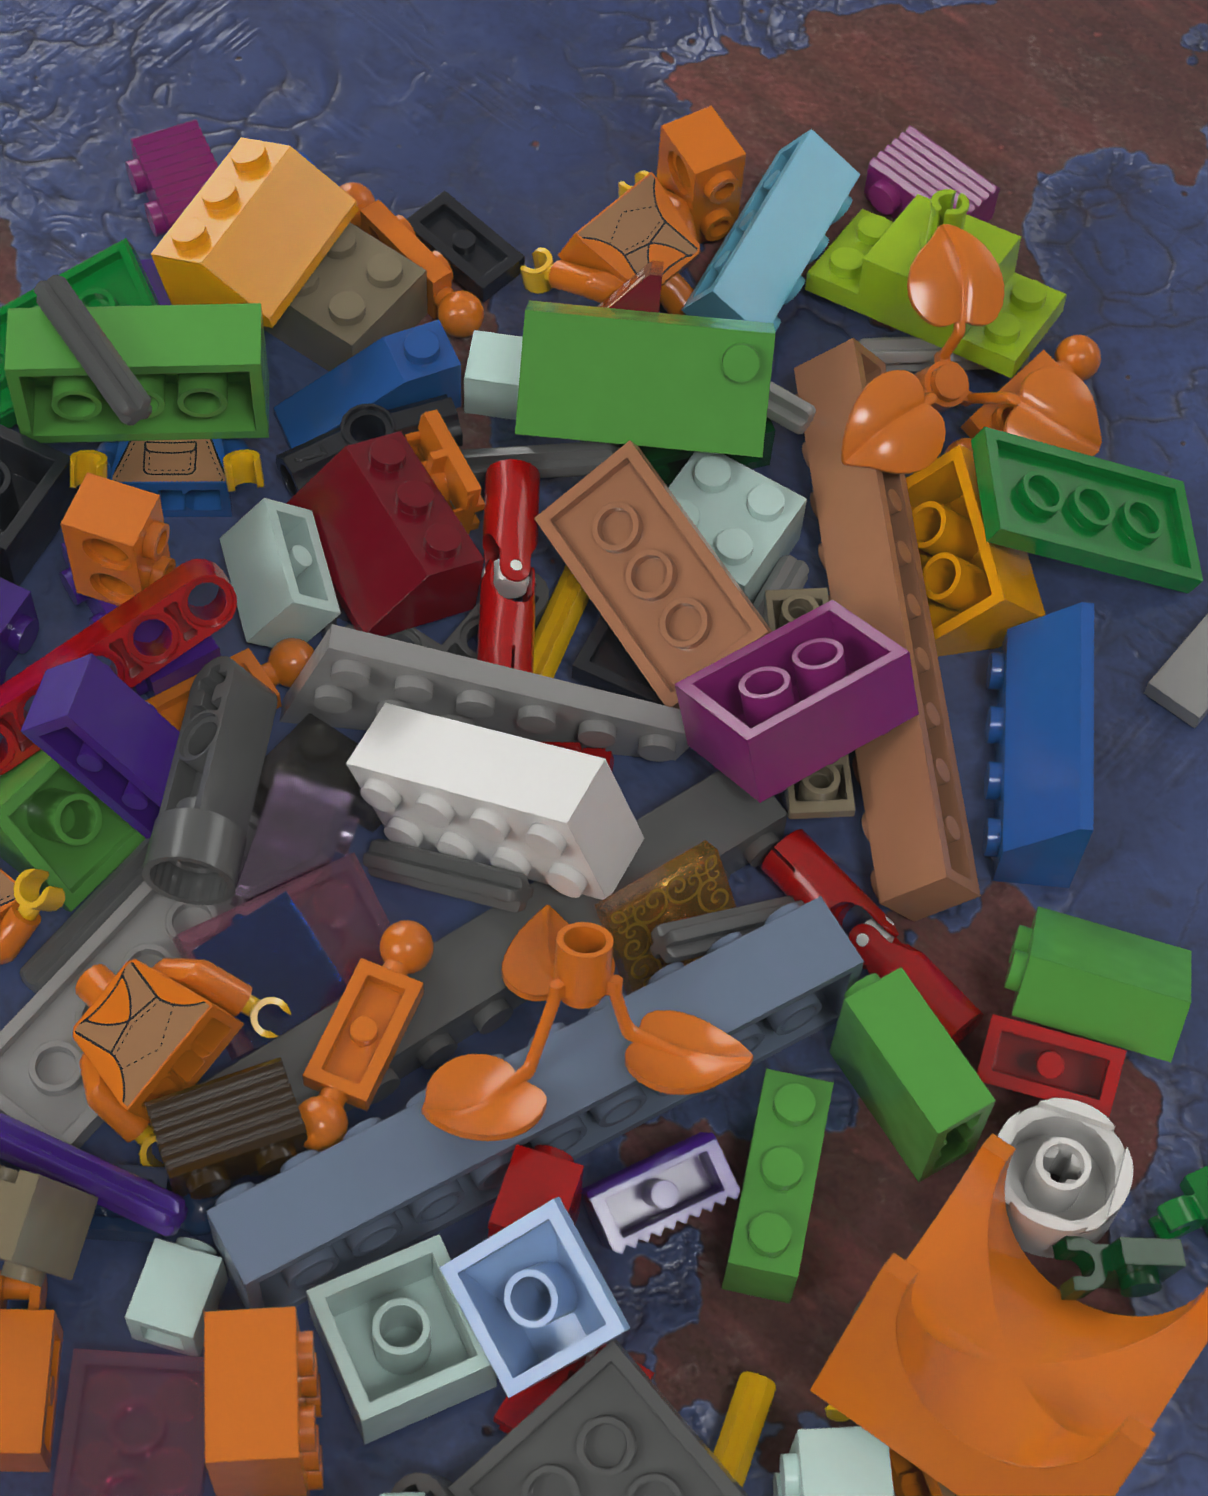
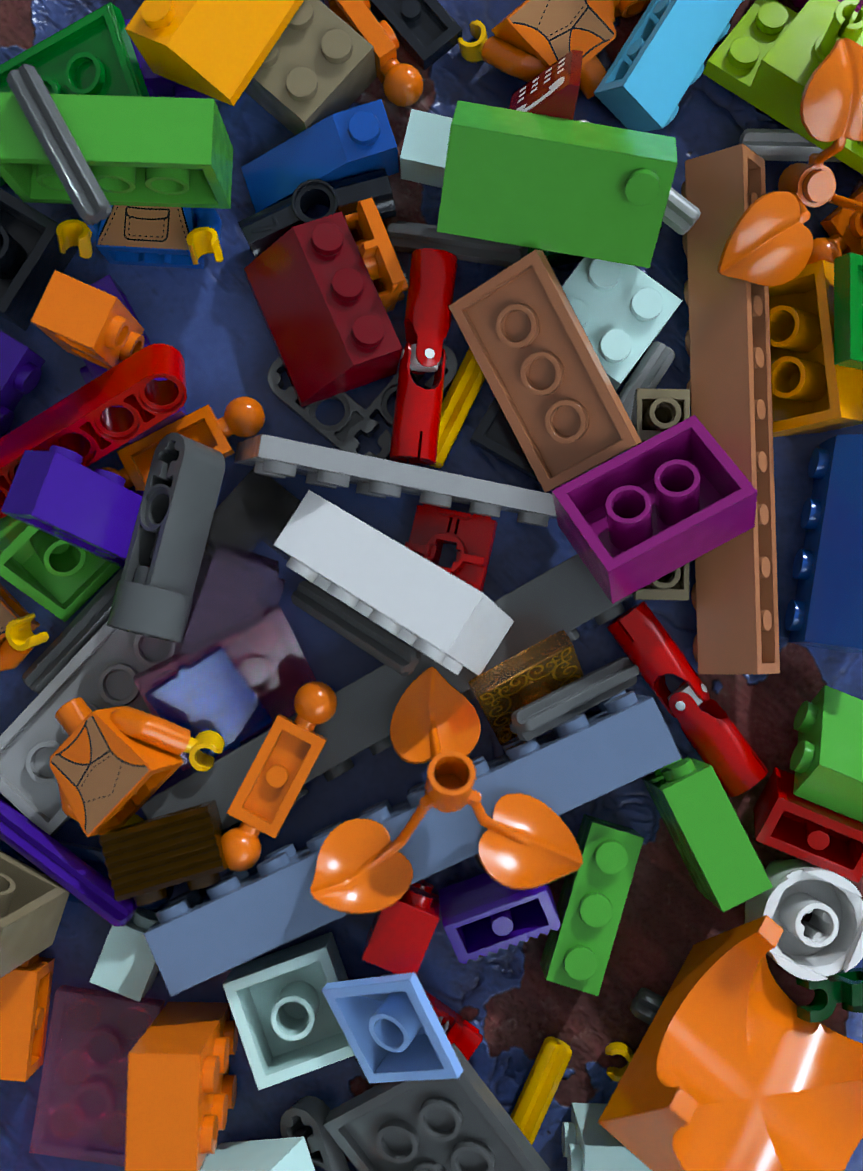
camera: 10 degrees right, 25 degrees up
light aqua brick [219,498,341,648] -> none

